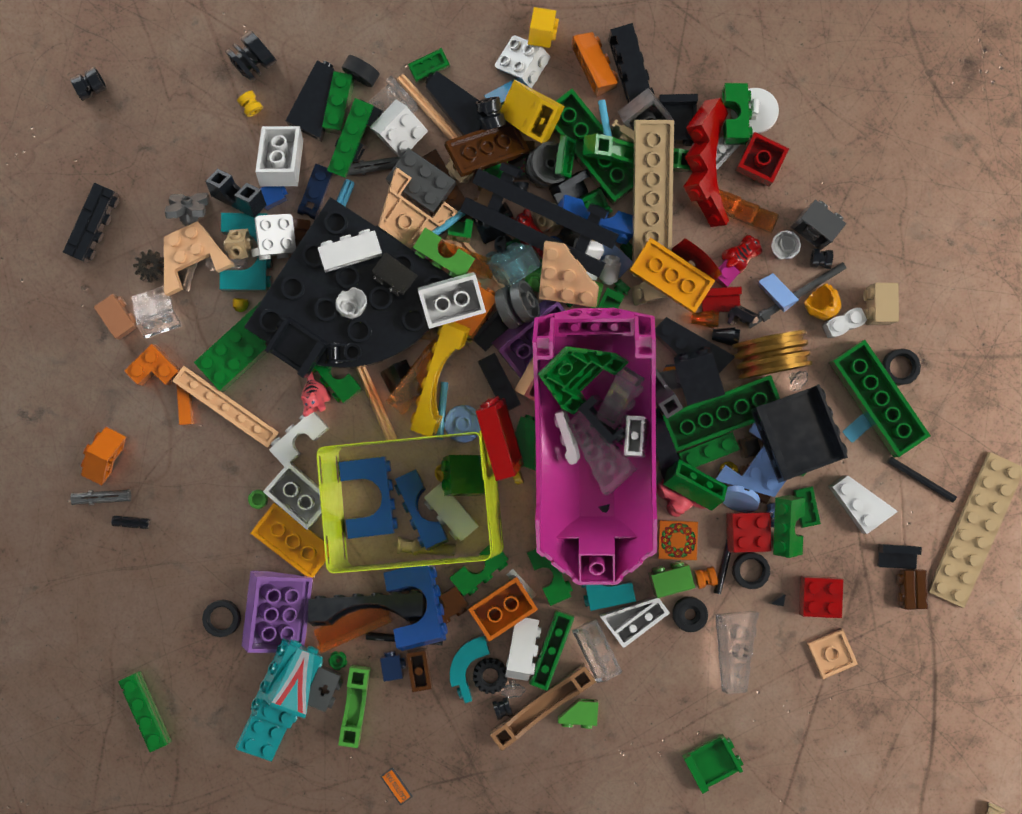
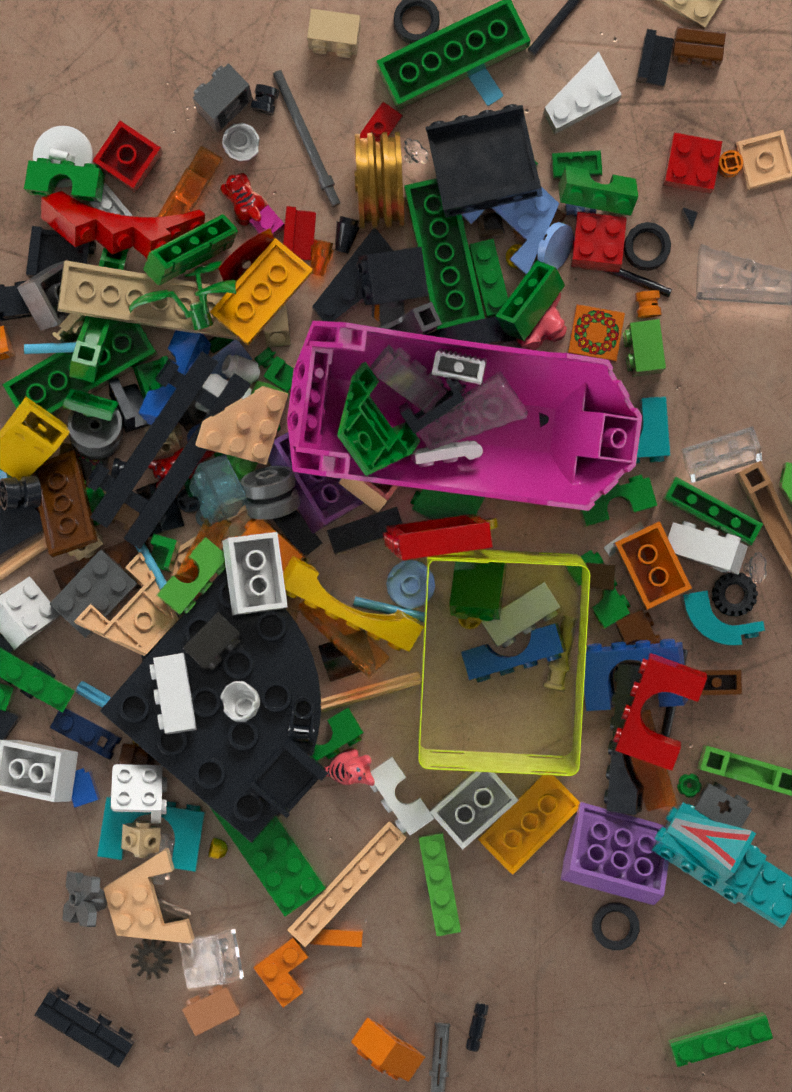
camera: 80 degrees left, 0 degrees up
black arch [205,169,266,218] -> none
bright green tile [248,490,268,509] -> none
blue arch [339,456,398,539] -> none
dark grey pin [347,156,400,176] -> none
dark blue brick [380,651,406,682] -> none
black wheel [492,697,513,720] -> none
white wedge [599,596,670,648] -> none
black tyre [672,597,708,632] -> none
black bracket [727,306,761,325] -> none
light blue slope [758,273,799,312] -> none
light orange hair [804,283,842,320] -> none
white brick [822,308,867,338] -> none
none -> green plant [129,261,236,330]
none -> green brick [143,214,238,286]
none -> red plate [360,102,403,142]
none -> bright green arch [418,832,461,936]
none -> dark brown panel [585,563,616,590]
none -> red arch [613,653,707,771]
none -> orange wheel [717,150,743,178]

